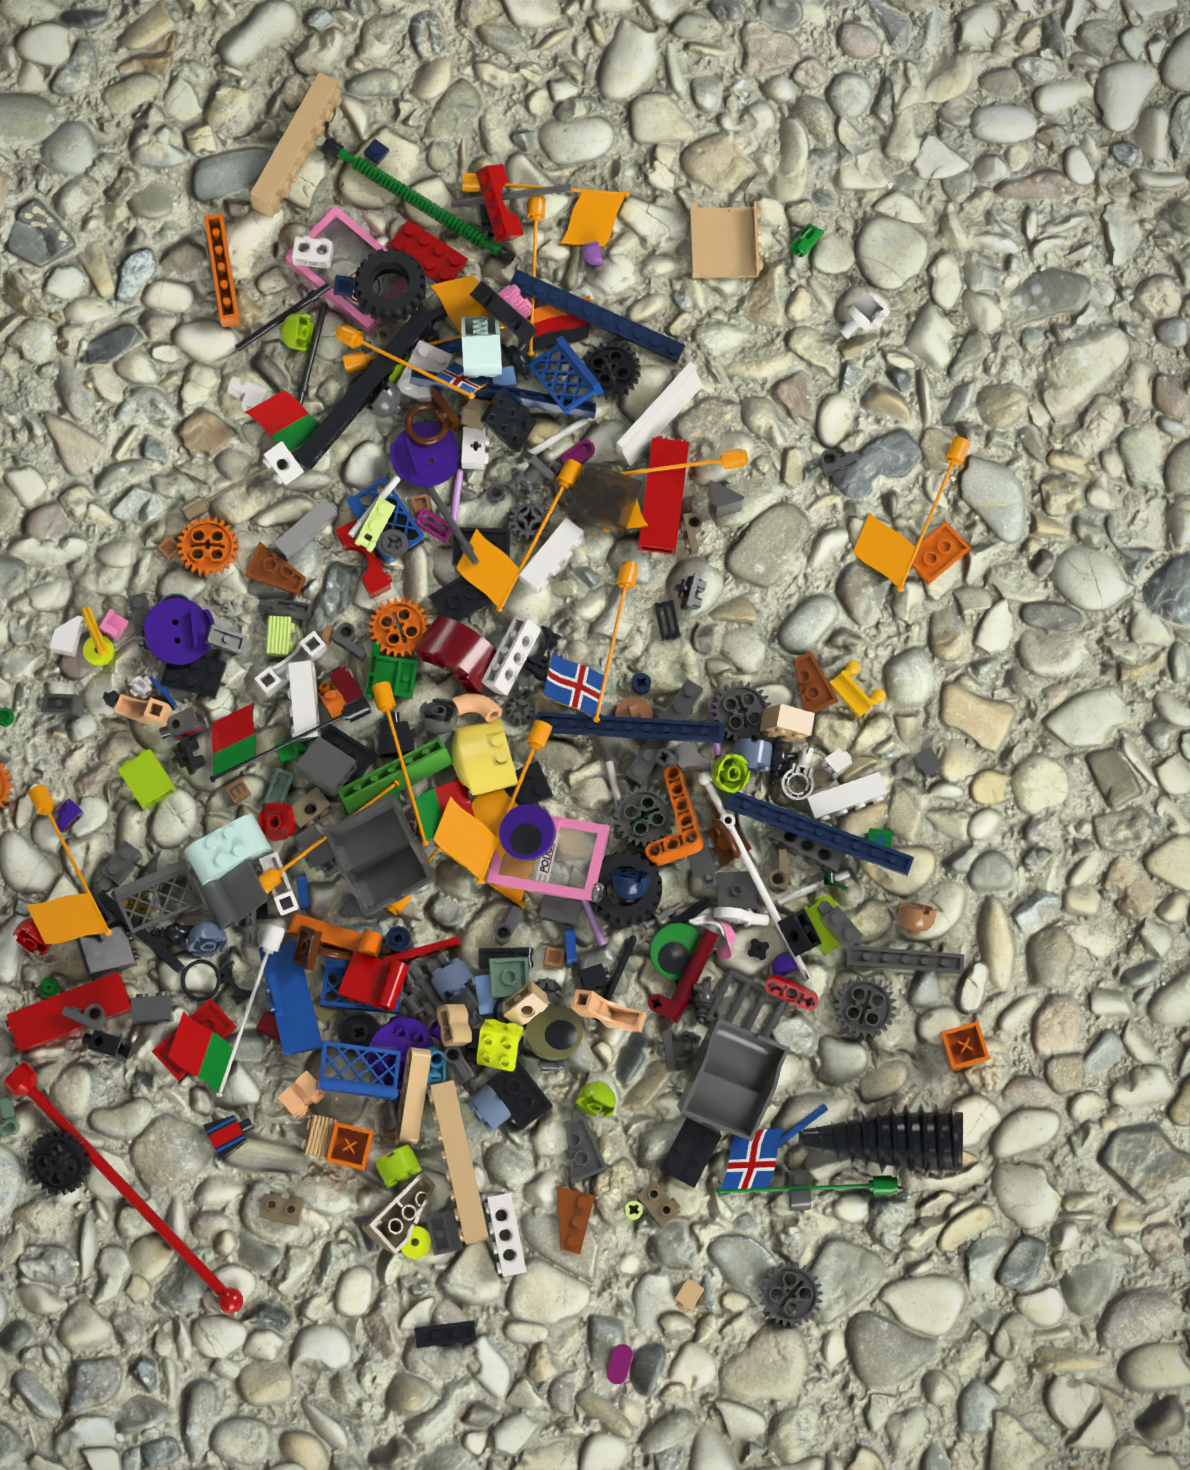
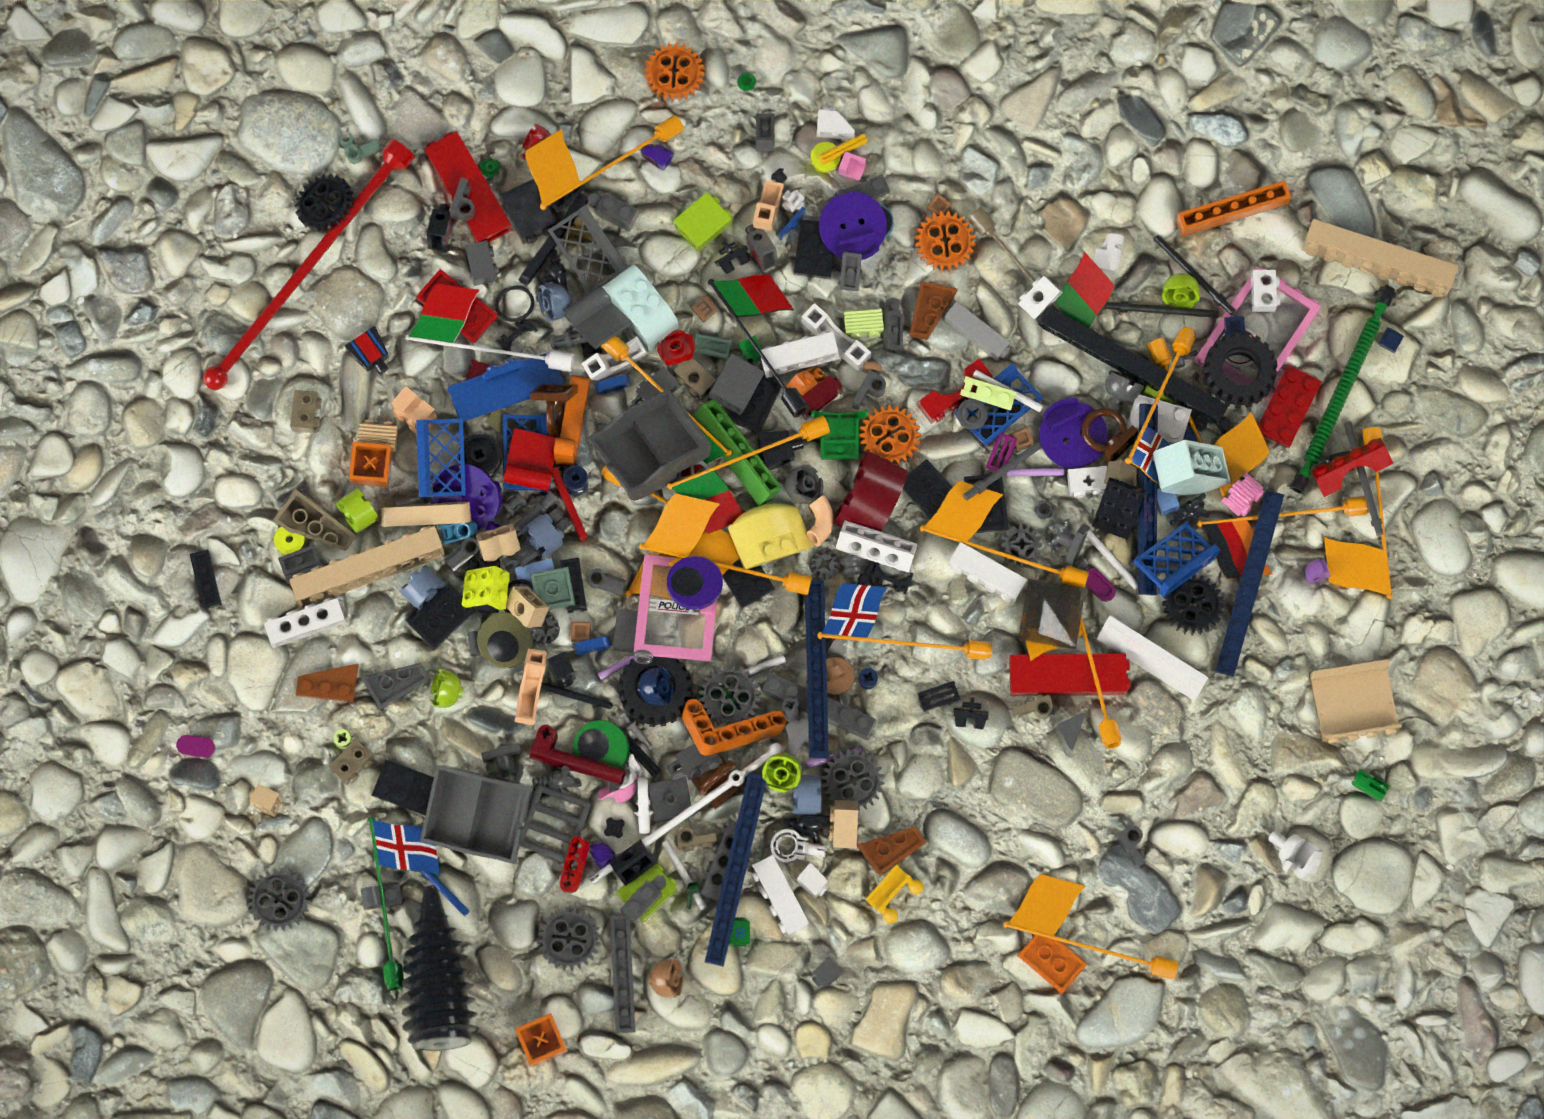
camera: 85 degrees right, 0 degrees up
black hose [470,281,538,344] -> none

